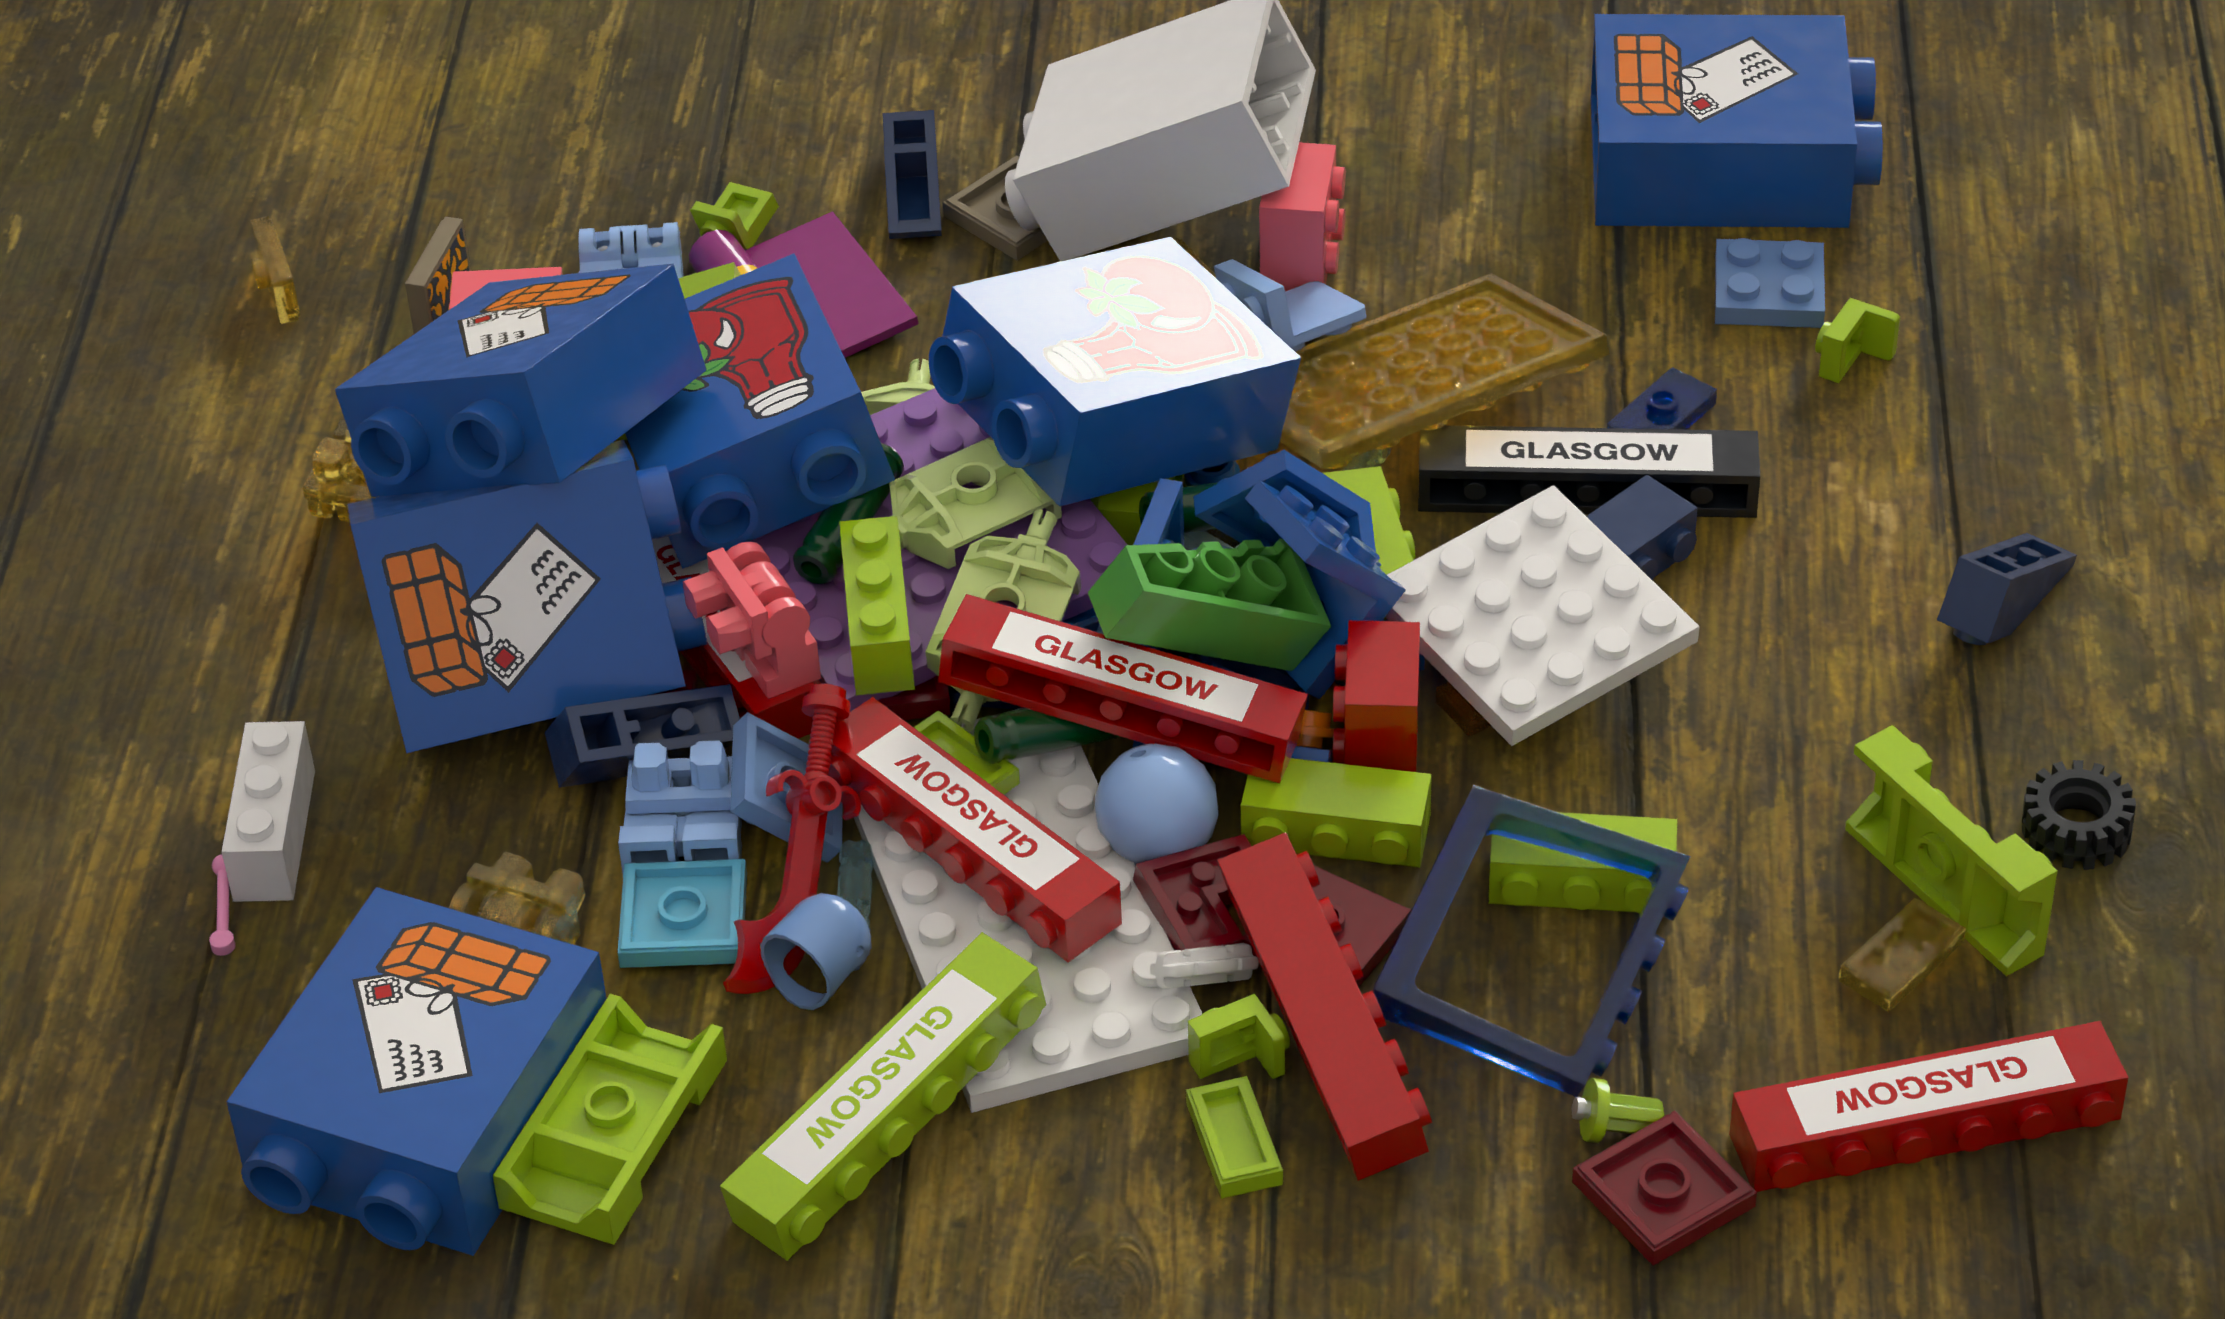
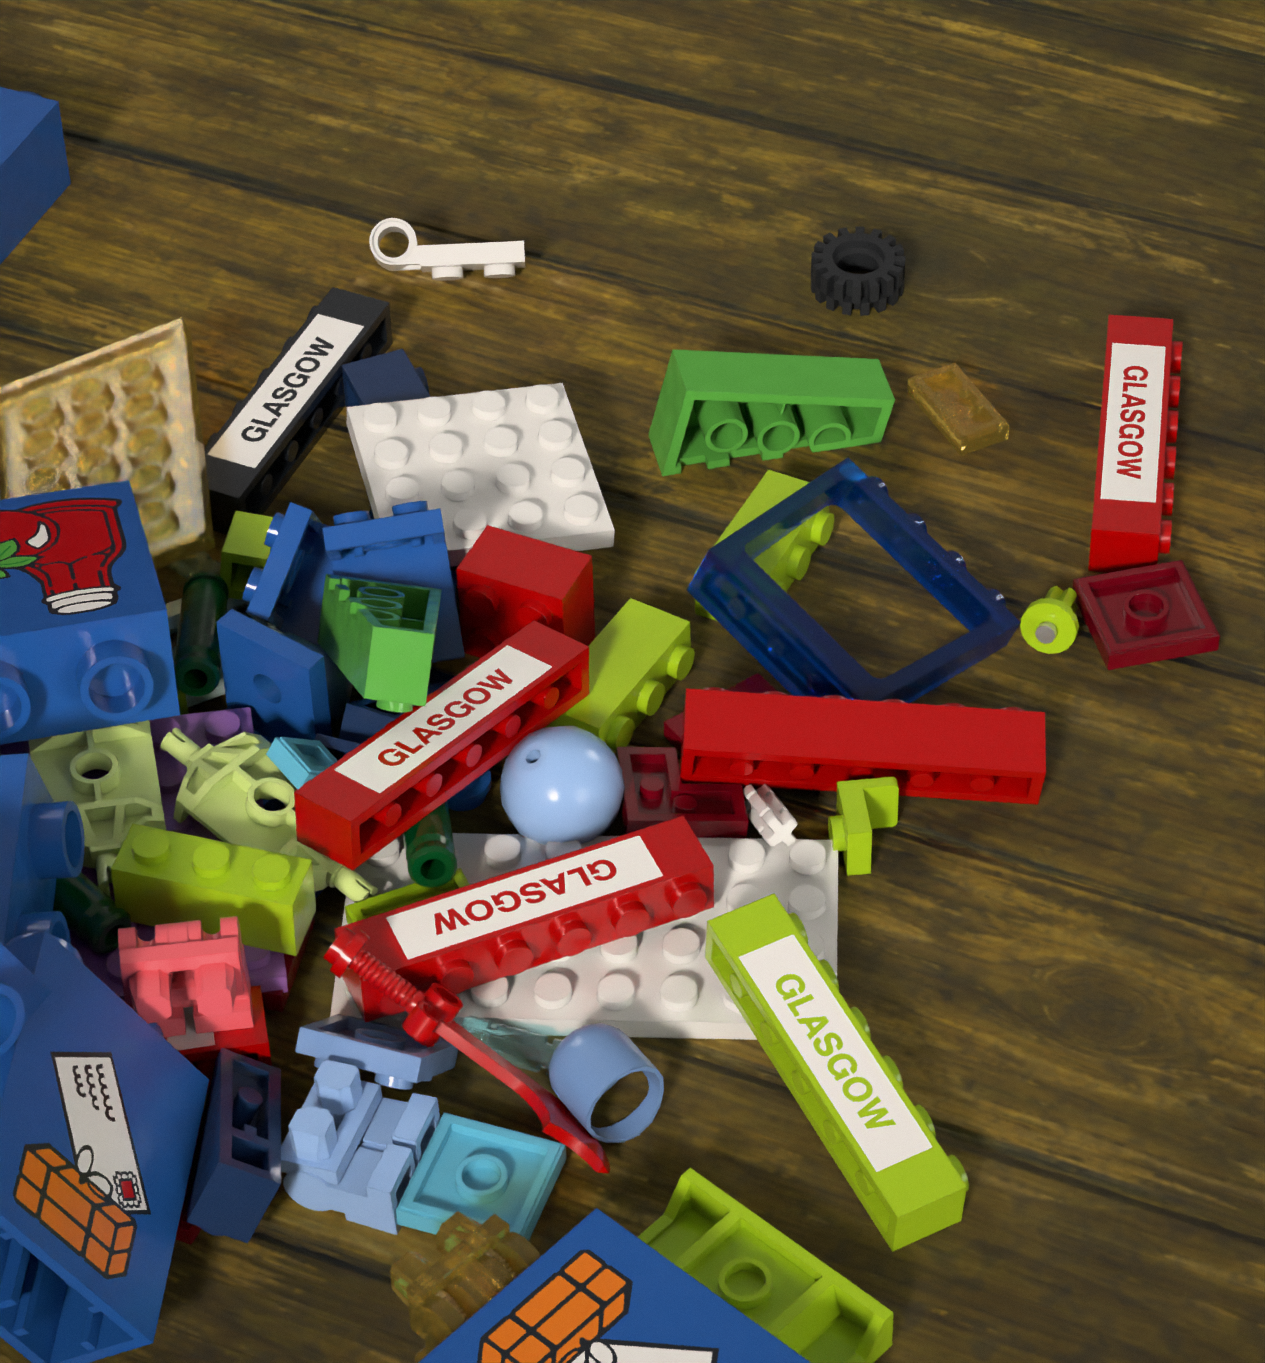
camera: 70 degrees left, 0 degrees up
lime tile [1186,1076,1283,1199] -> none
clear blue plate [1607,367,1717,430] -> none
medium blue plate [1715,238,1825,328] -> none
lime bracket [1815,298,1900,383] -> none
lime piece [1845,725,2058,977] -> none
dark blue slope [1937,533,2077,645] -> none
none -> medium azure tile [266,737,338,790]
none -> white plate [369,218,525,281]
none -> bright green wedge [648,349,895,476]

